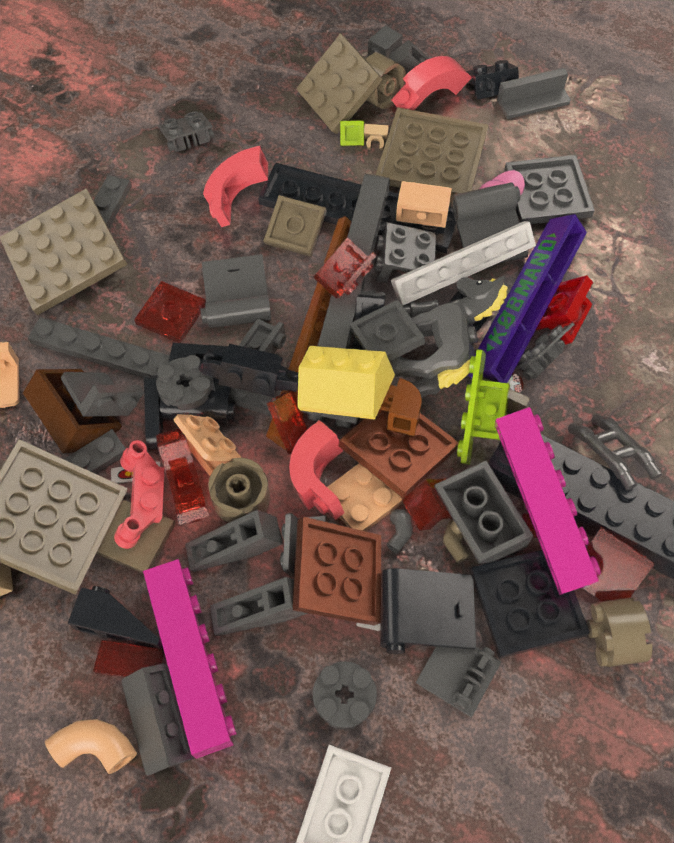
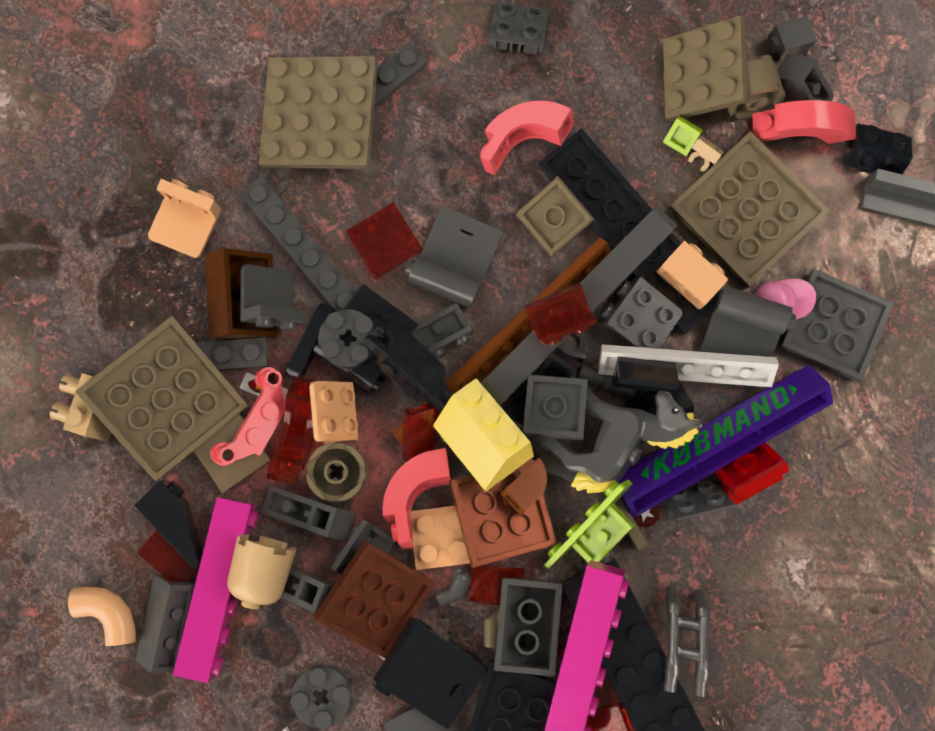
camera: 30 degrees right, 20 degrees up
none -> tan cylinder [227,534,297,610]
none -> black panel [612,357,680,393]

